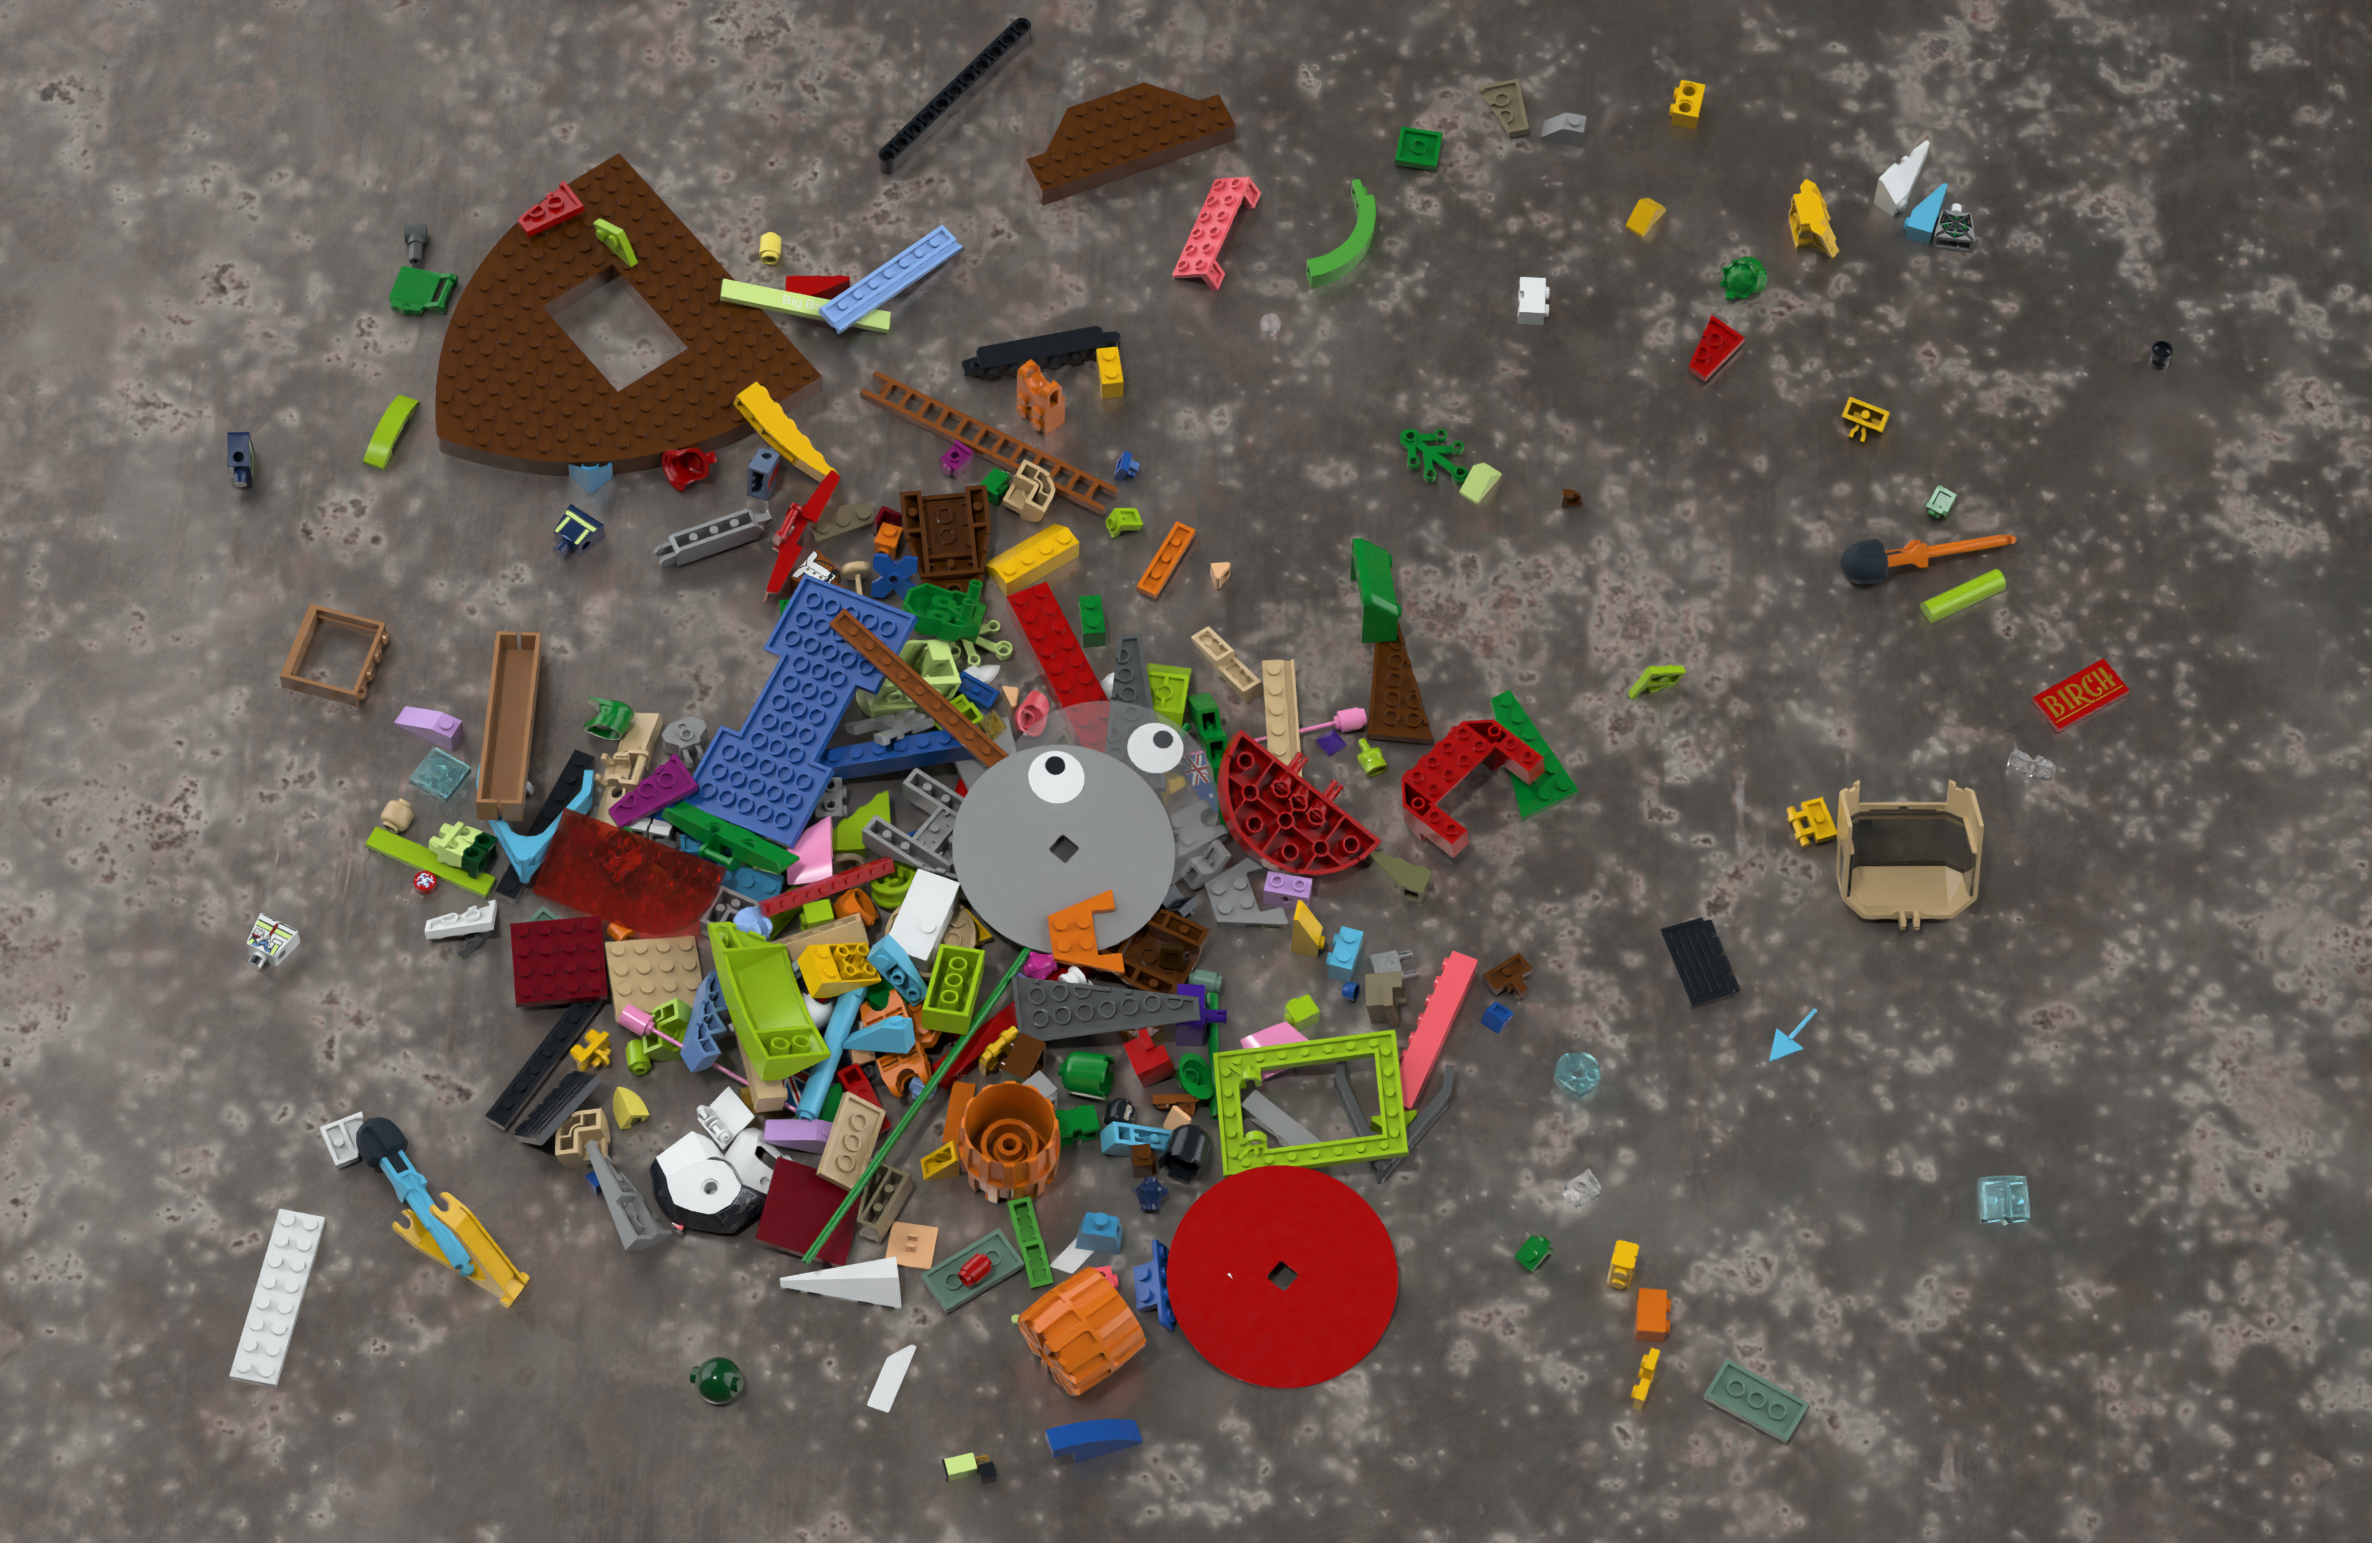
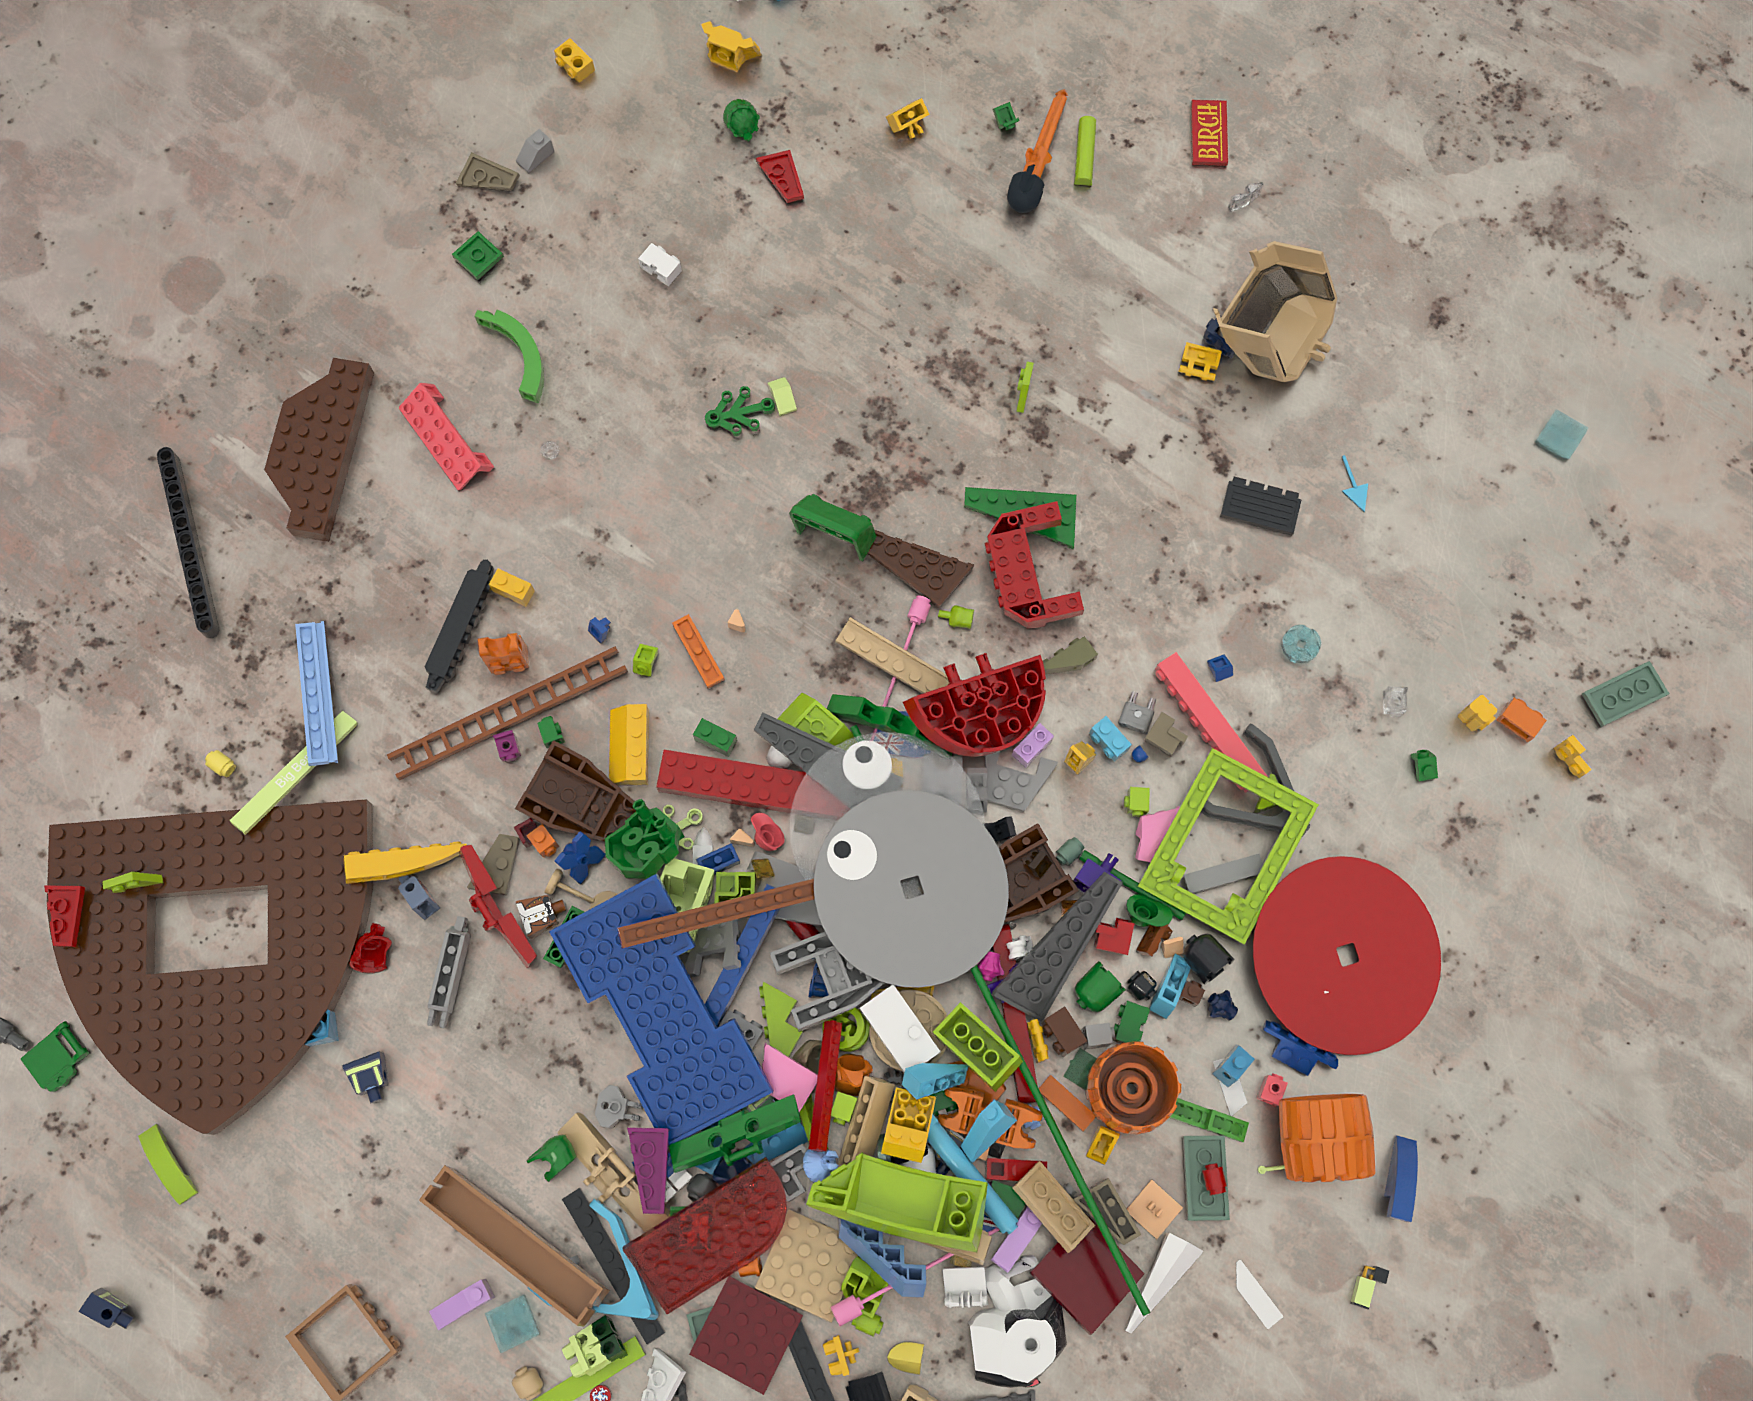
camera: 55 degrees left, 15 degrees up
red slope [785,275,850,300] -> none
tan brick [1001,459,1056,522] -> none
orange wing [1047,890,1125,976] -> none
tan slope [1191,626,1263,704] -> none
dark purple slope [1316,729,1347,757] -> none
reddish brown hinge [1482,953,1533,1000] -> none
reddish brown tile [1561,489,1583,507] -> none
yellow slope [1625,198,1666,238] -> none

